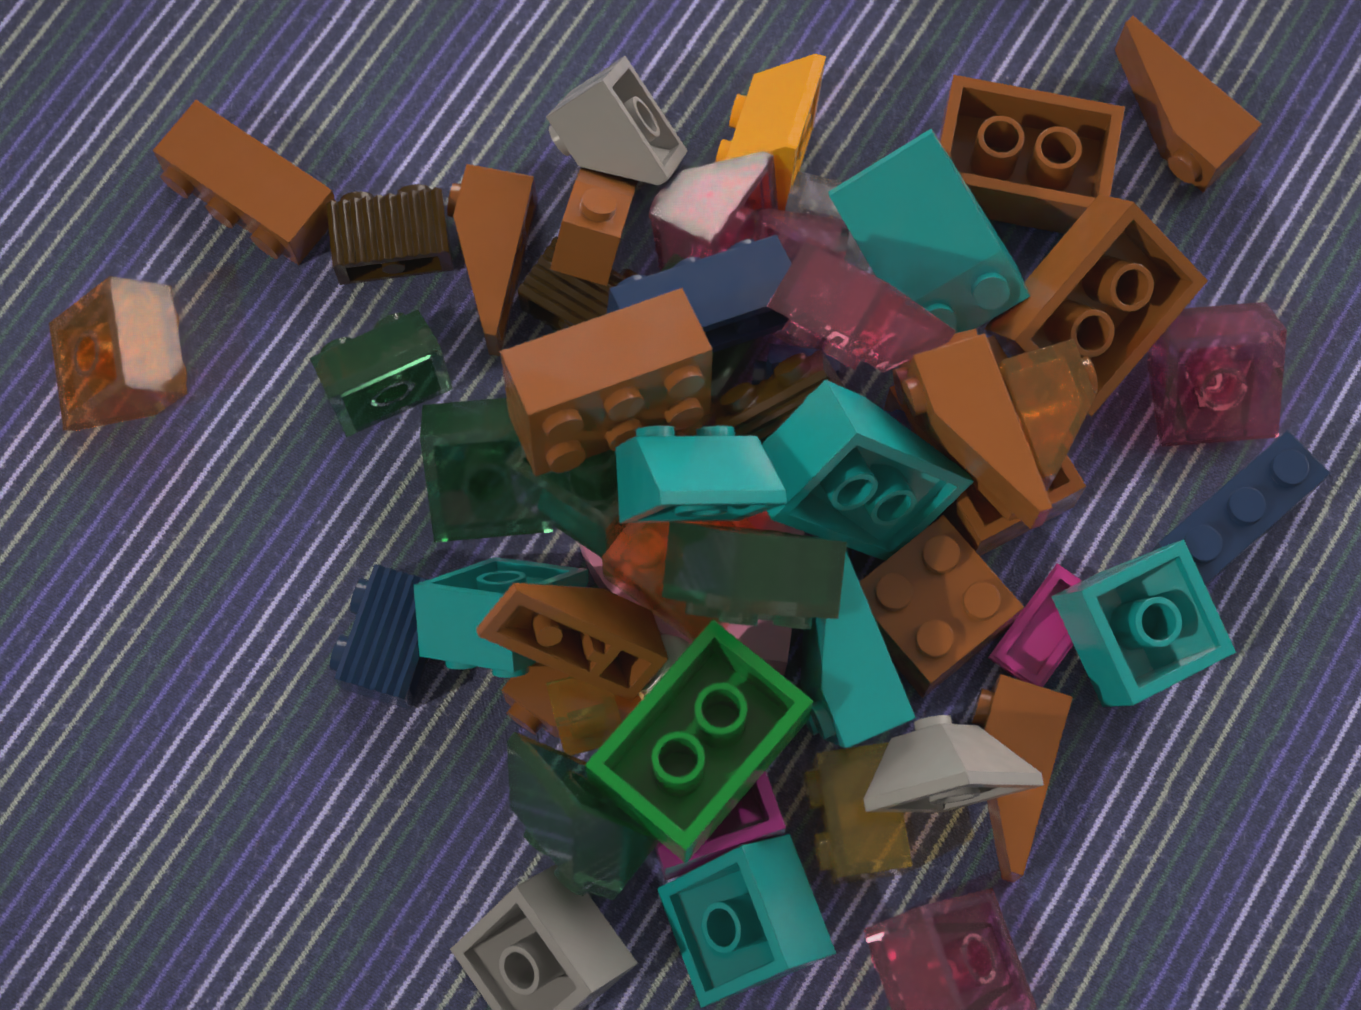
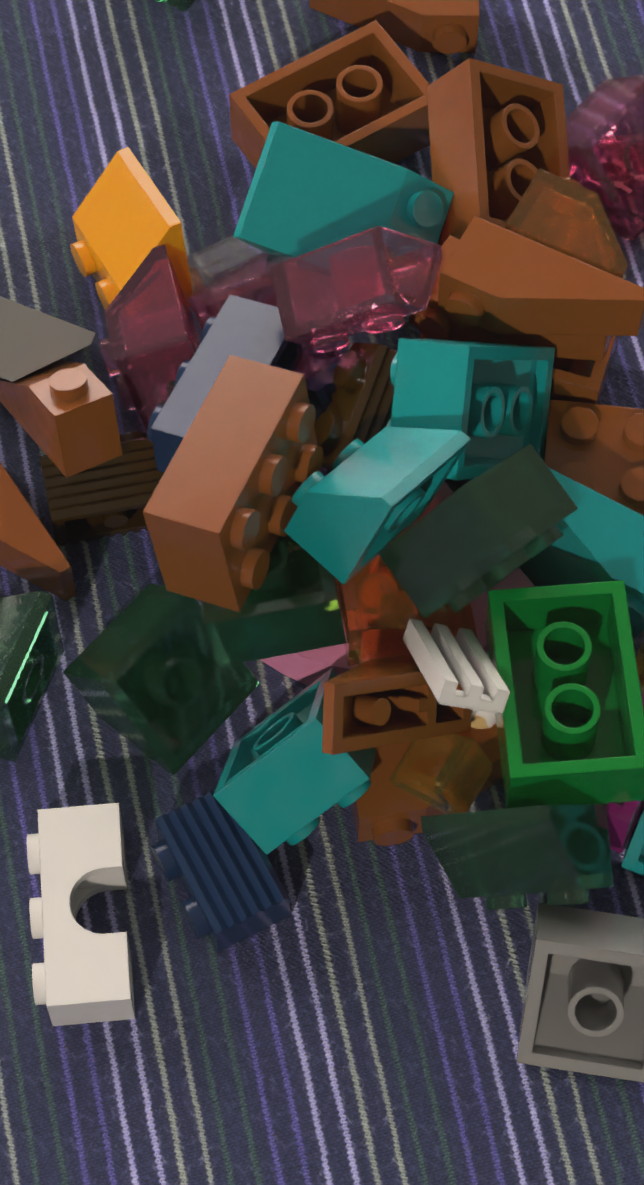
camera: 45 degrees left, 10 degrees down
none -> white arch [27,803,135,1026]
none -> white tile [403,618,510,714]

